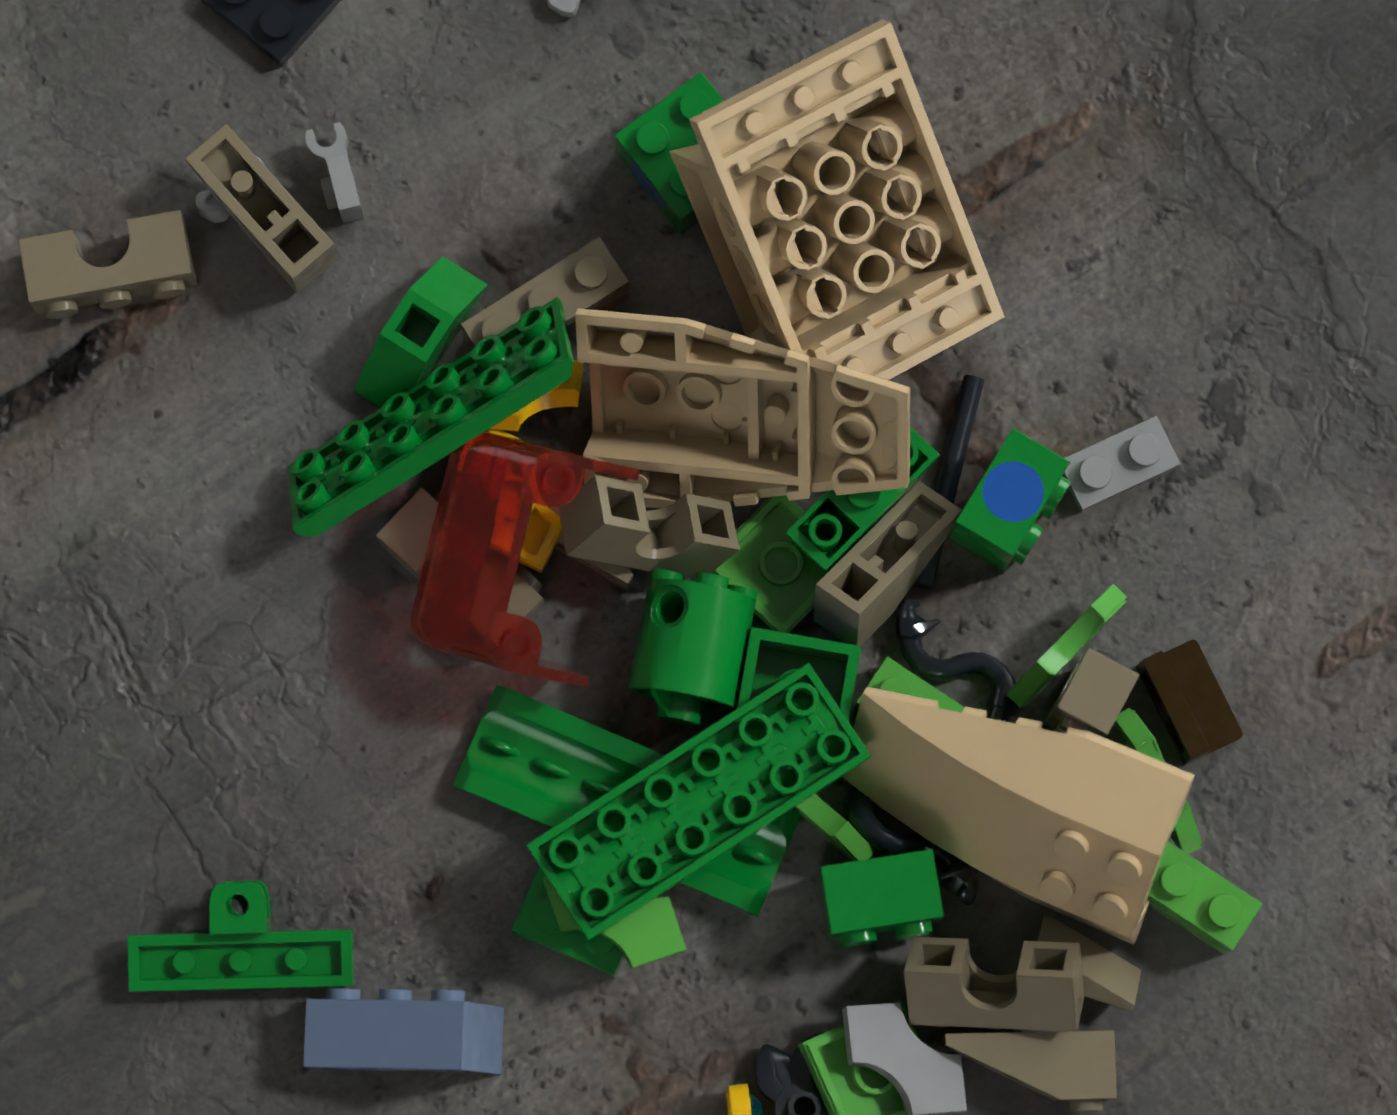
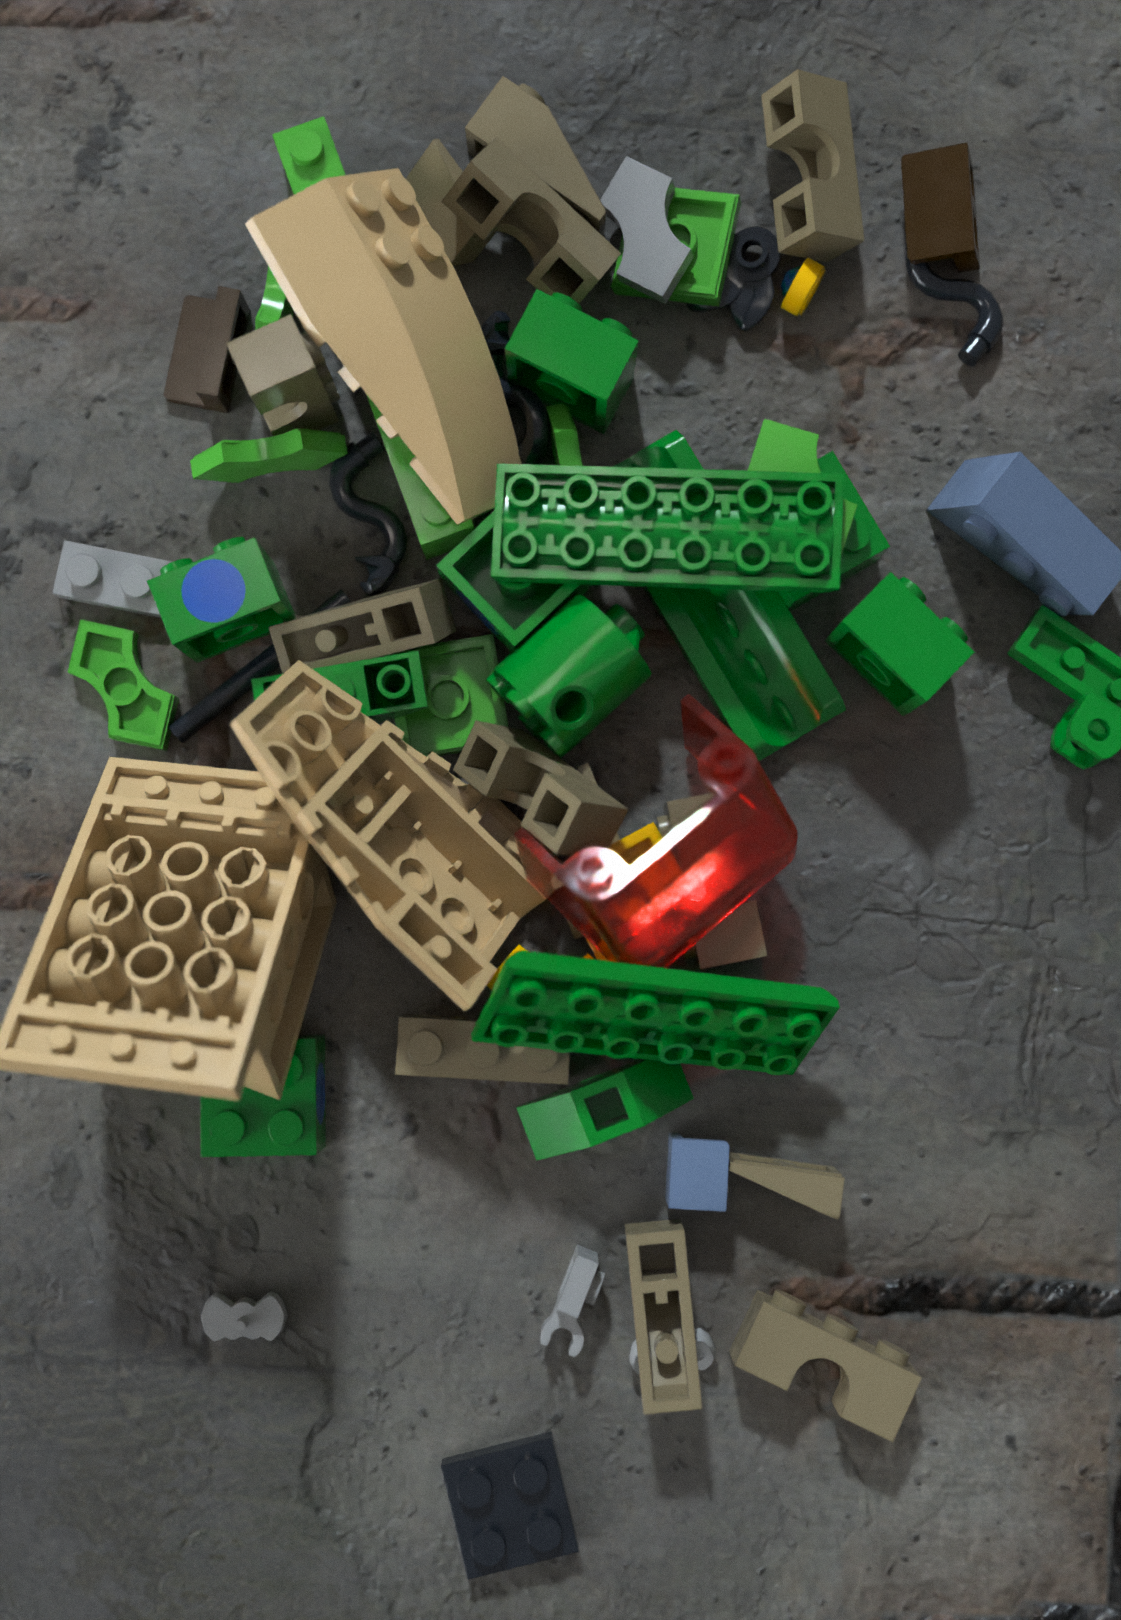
camera: 140 degrees left, 5 degrees up
none -> bright green tile [67,619,179,751]
none -> sand blue panel [665,1133,729,1212]
none -> dark tan slope [728,1152,845,1219]
none -> green brick [825,572,975,716]

